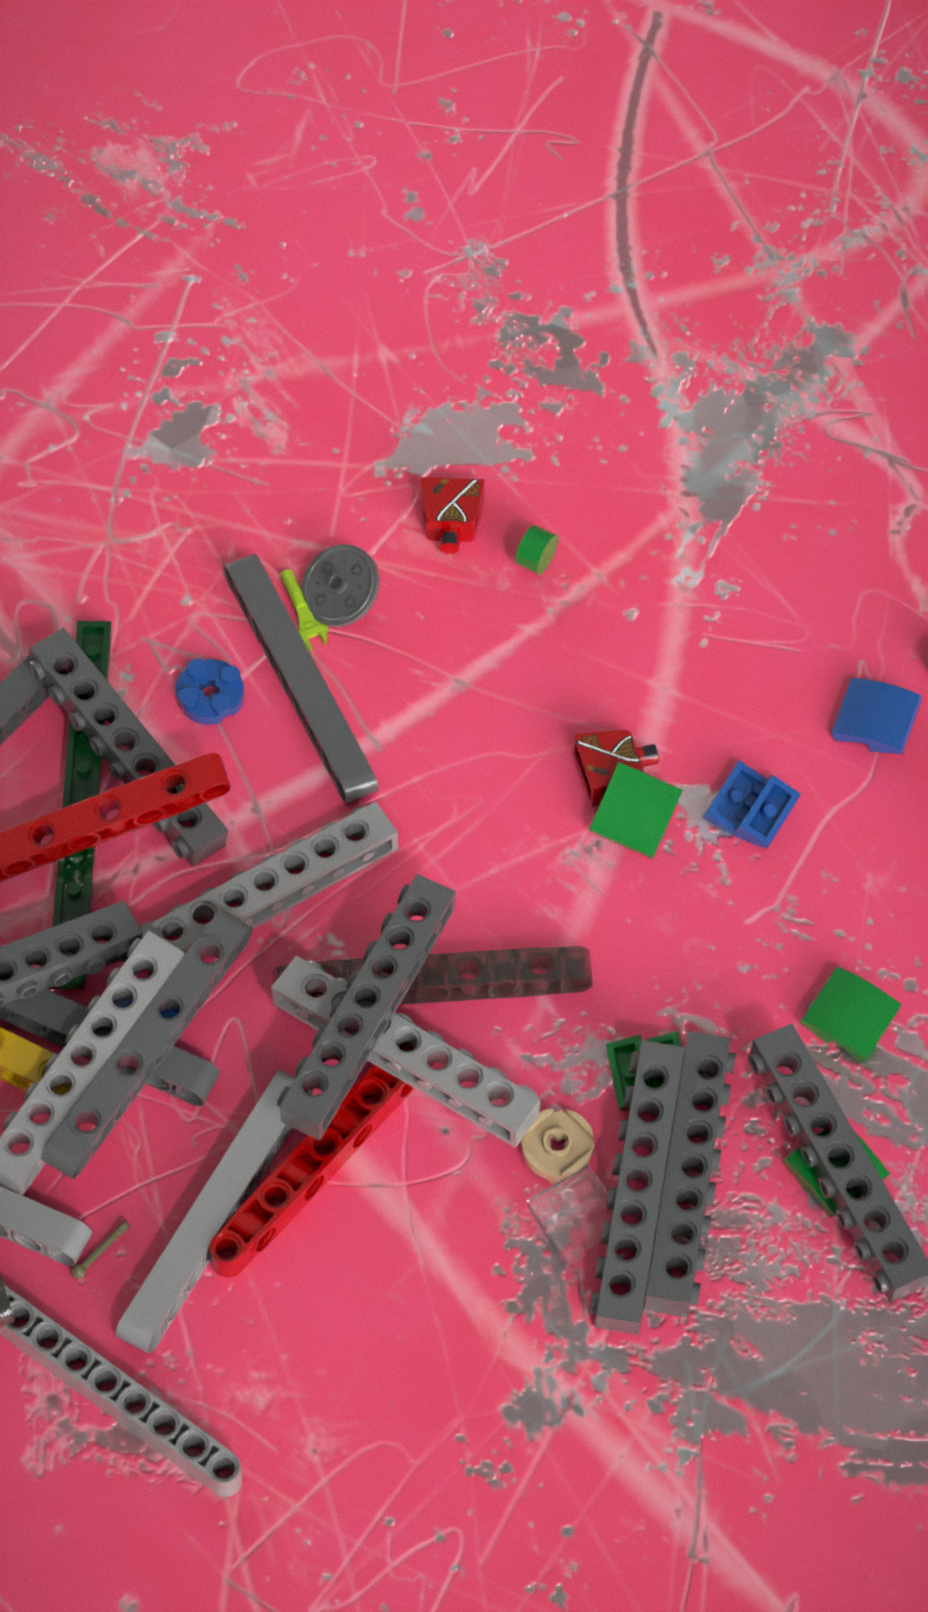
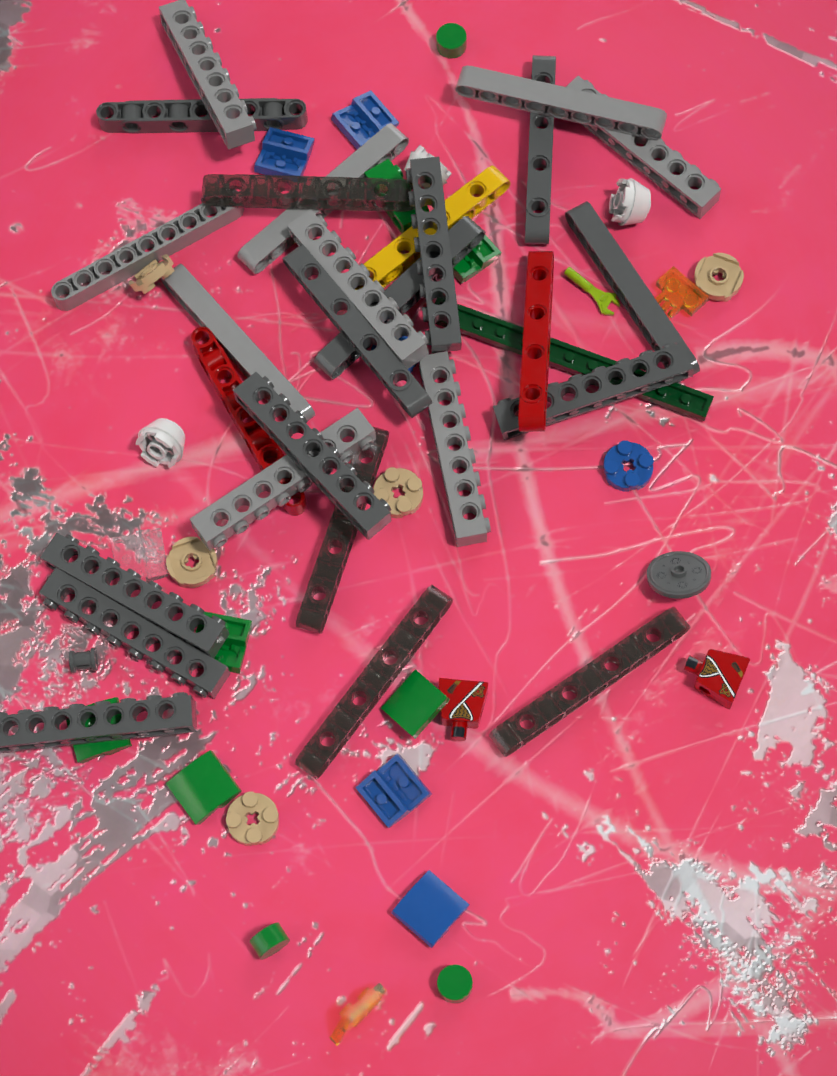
camera: 115 degrees right, 10 degrees up
olive hinge [71,1220,131,1279] -> none
dark grey beam [223,553,379,804] -> none
lime piece [280,569,329,650] -> none
green piece [515,524,559,575] -> none
none -> dark grey bush [69,648,98,673]
none -> tan plate [129,254,175,294]
none -> white cone [136,418,186,468]
none -> tan plate [226,791,279,846]
none -> clear smoke beam [295,585,453,780]
none -> tan plate [373,467,424,518]
none -> clear smoke beam [489,607,691,757]

